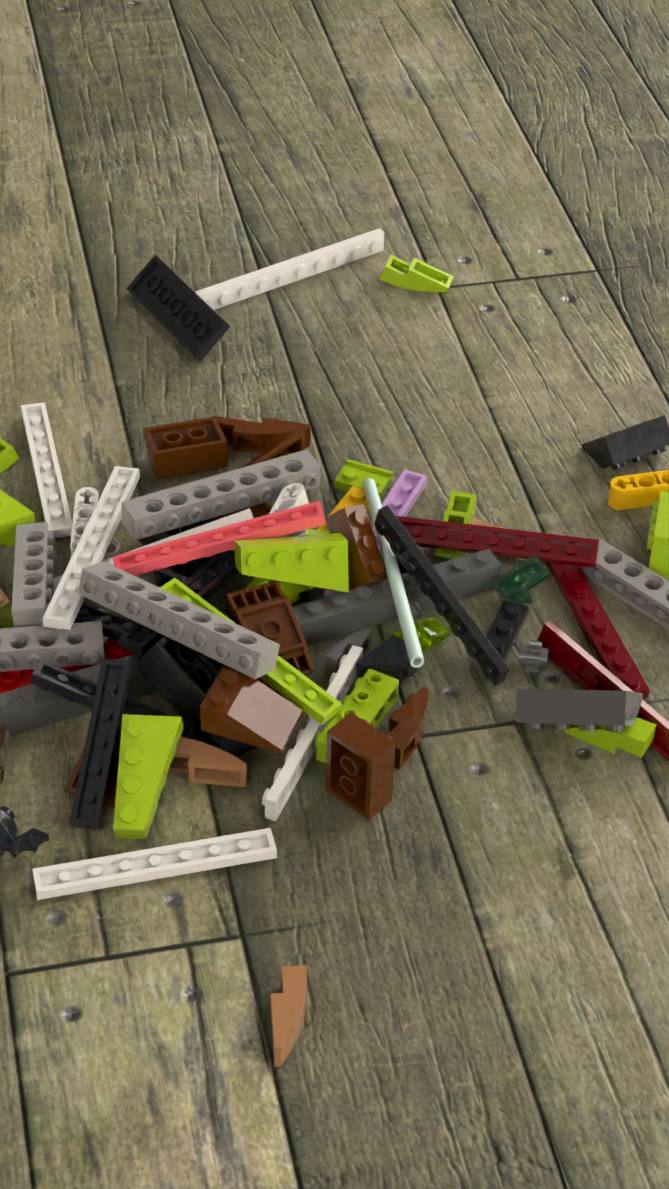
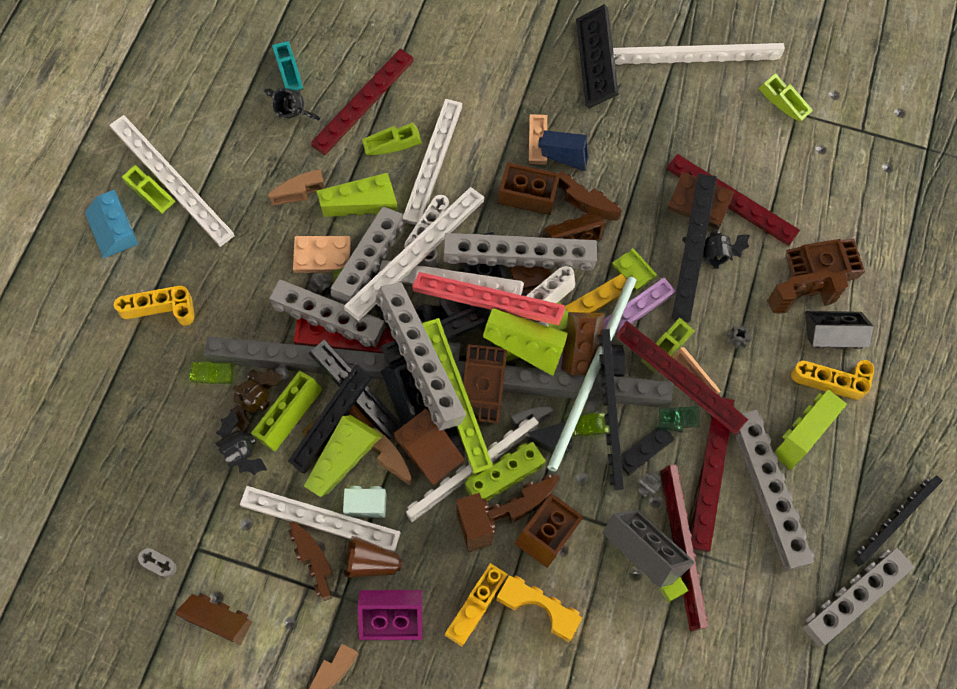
camera: 30 degrees right, 25 degrees up
none -> reddish brown slope [175,593,252,646]
none -> lime brick [251,371,323,452]
none -> reddish brown slope [288,521,334,601]
none -> light aqua brick [343,486,386,518]
none -> reddish brown cone [344,536,402,578]
none -> magenta slope [358,590,423,640]
none -> yellow slope [445,563,508,647]
none -> yellow arch [496,575,582,643]
none -> reddish brown slope [514,493,584,568]
none -> light nougat plate [529,114,547,165]
none -> dark blue slope [538,130,589,171]
none -> dark red plate [667,154,800,246]
none -> reddish brown brick [668,172,734,229]
none -> black plate [671,174,717,323]
none -> black helmet [682,231,750,269]
none -> dark grey gear [727,325,752,349]
none -> reddish brown plate [767,270,848,314]
none -> reddish brown plate [785,239,865,281]

